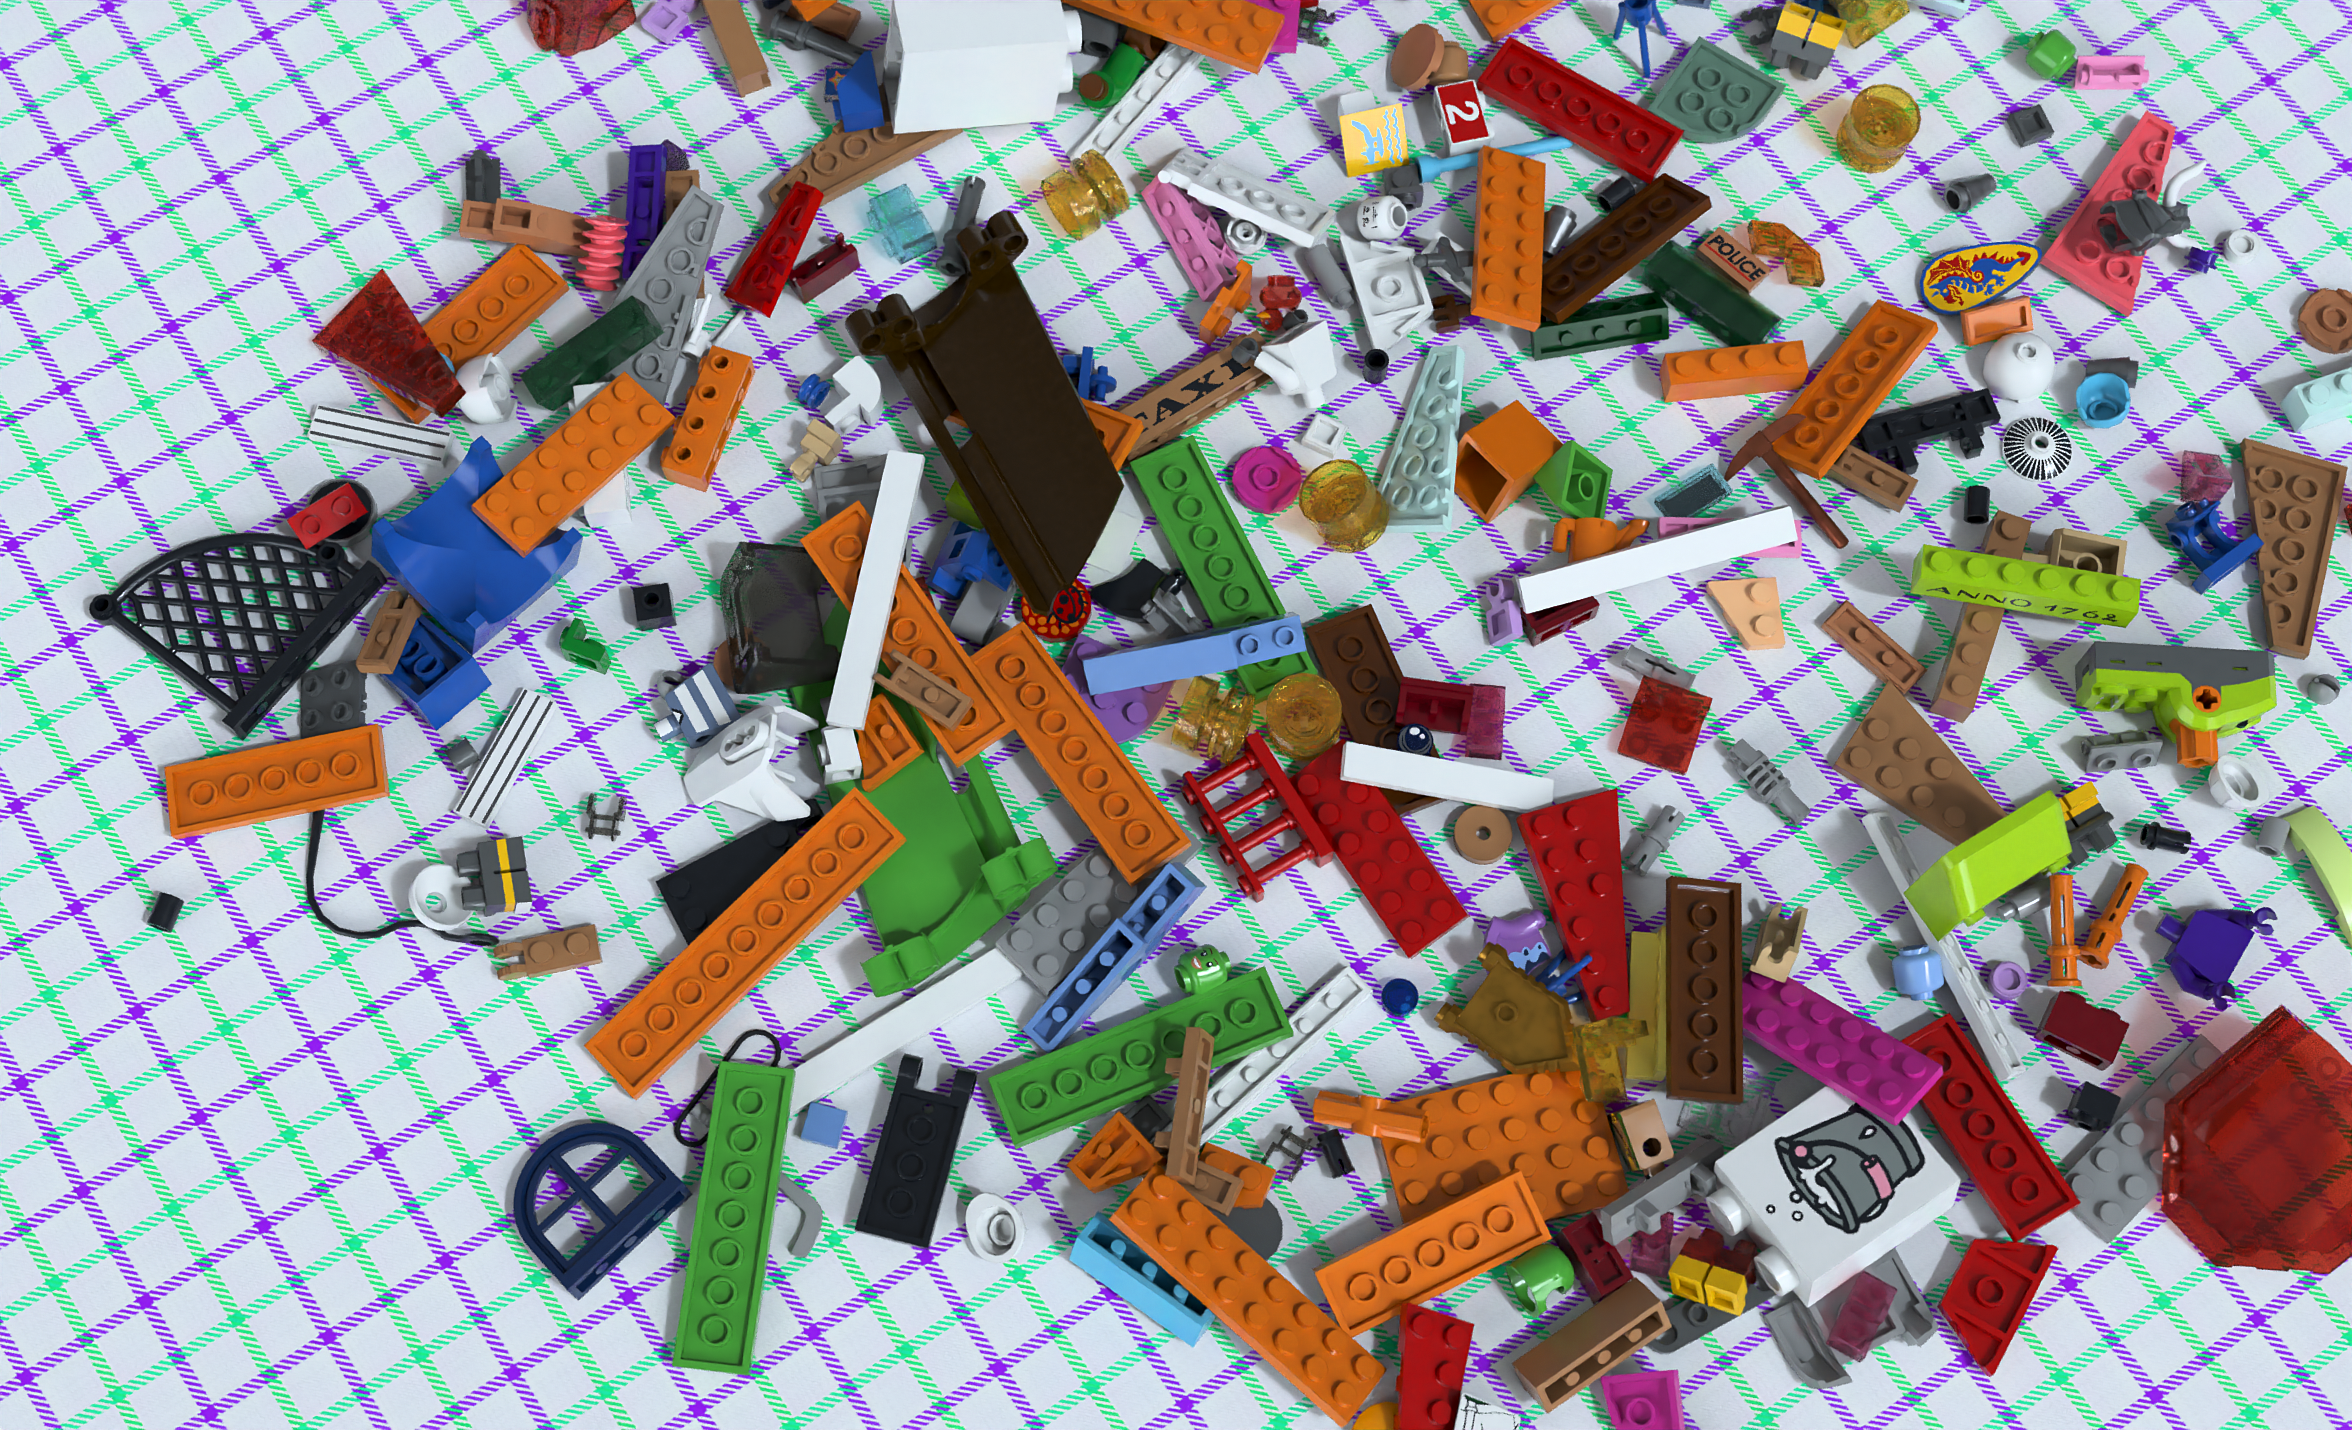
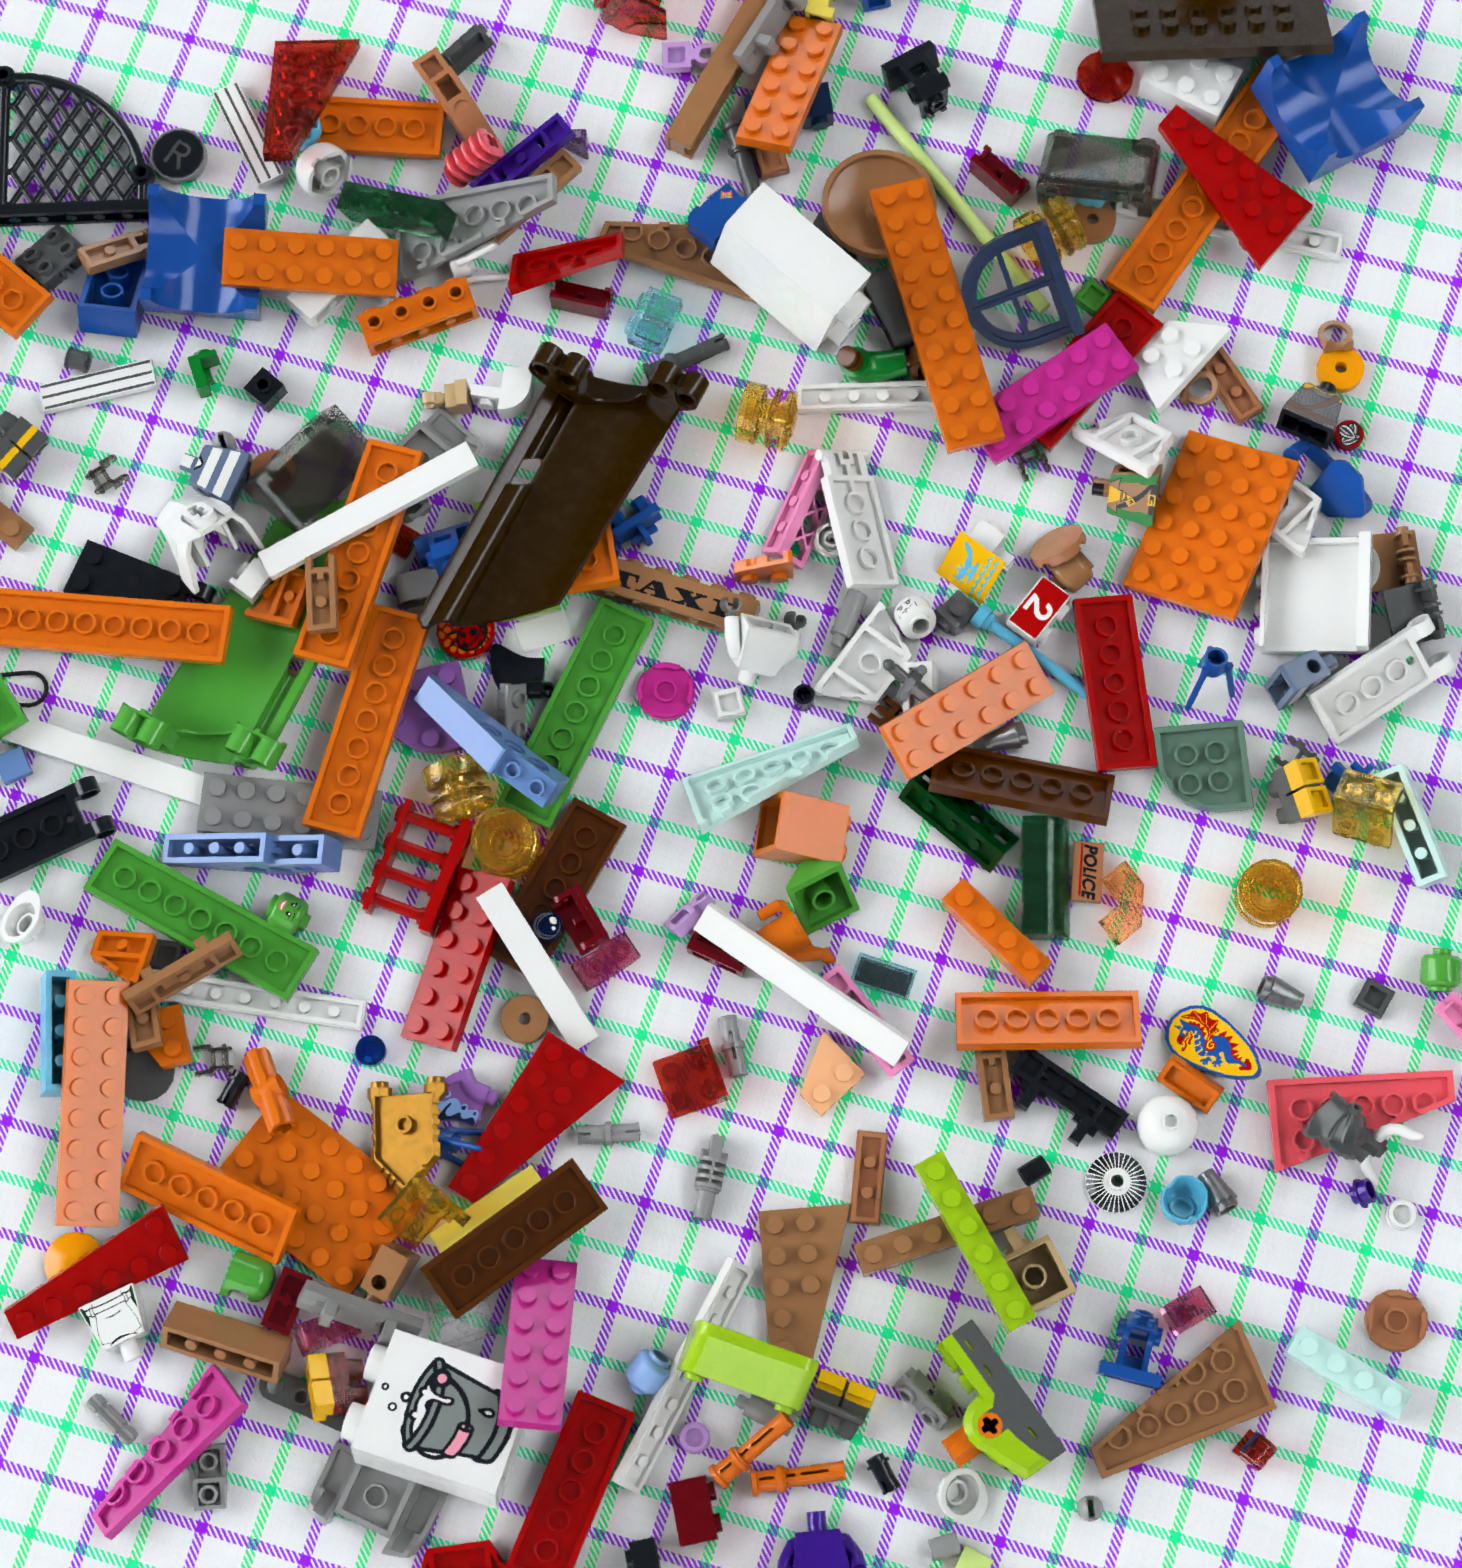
camera: 60 degrees right, 5 degrees up
red hinge [286,482,368,550] -> none
blue bush [797,374,830,409] -> none
clear red animal [1257,275,1302,331] -> none
clear yellow wheel [1299,459,1390,554] -> none
black hinge [1597,176,1636,213] -> none
copper piece [1724,414,1849,549] -> none
tan hinge [1749,902,1808,983] -> none
clear pink slope [1825,1270,1898,1363] -> none

